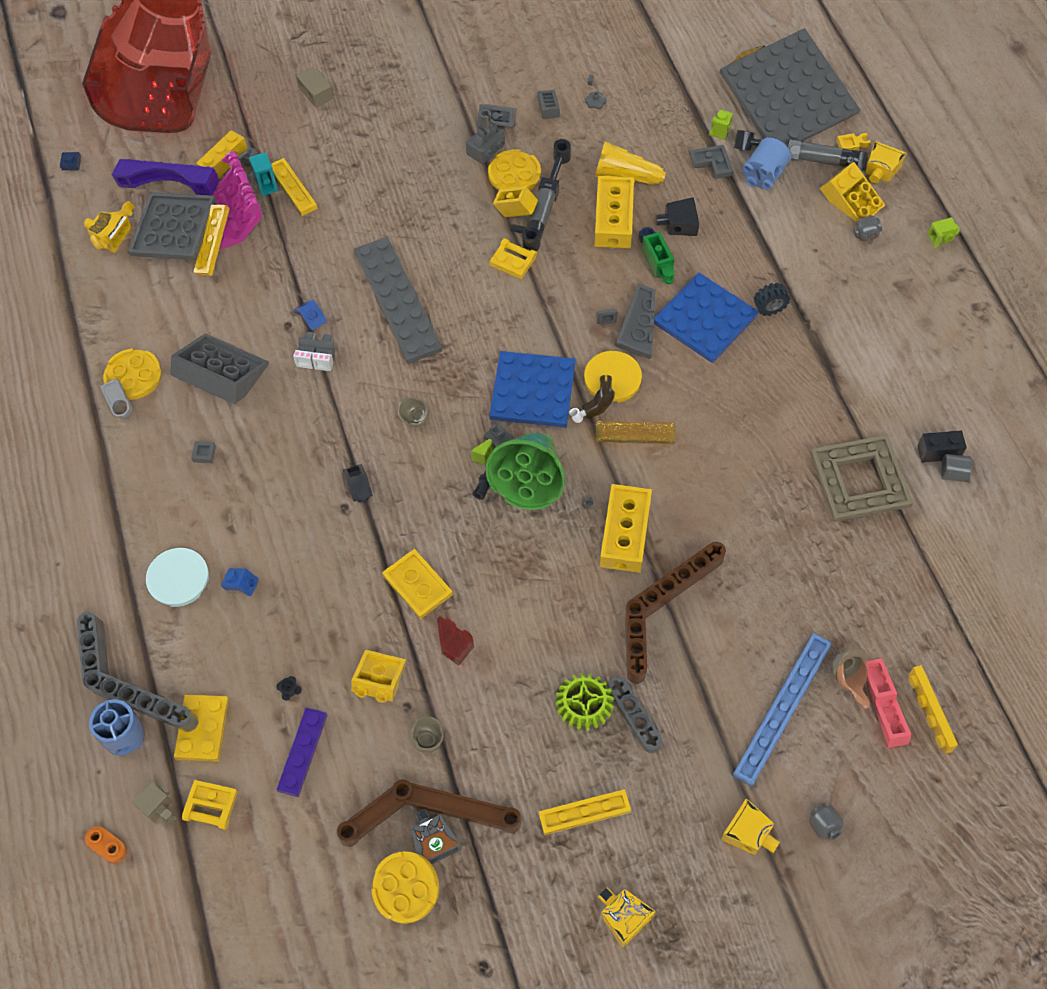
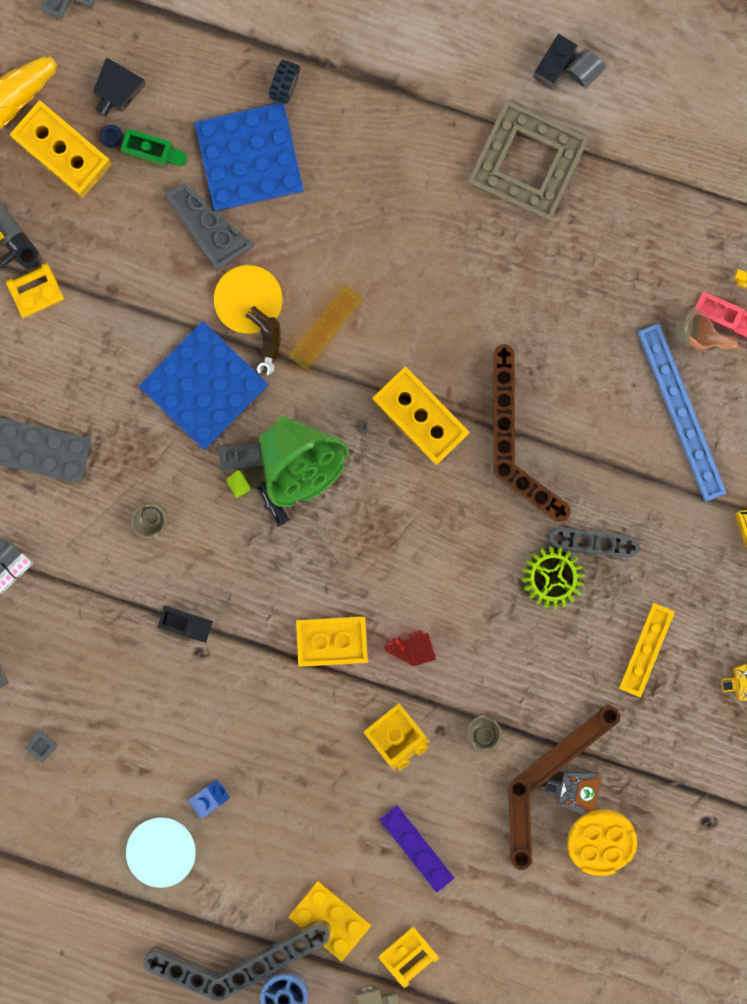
camera: 55 degrees left, 25 degrees up
black plate [276,676,302,701] -> none
dark grey slope [596,309,617,324] -> none

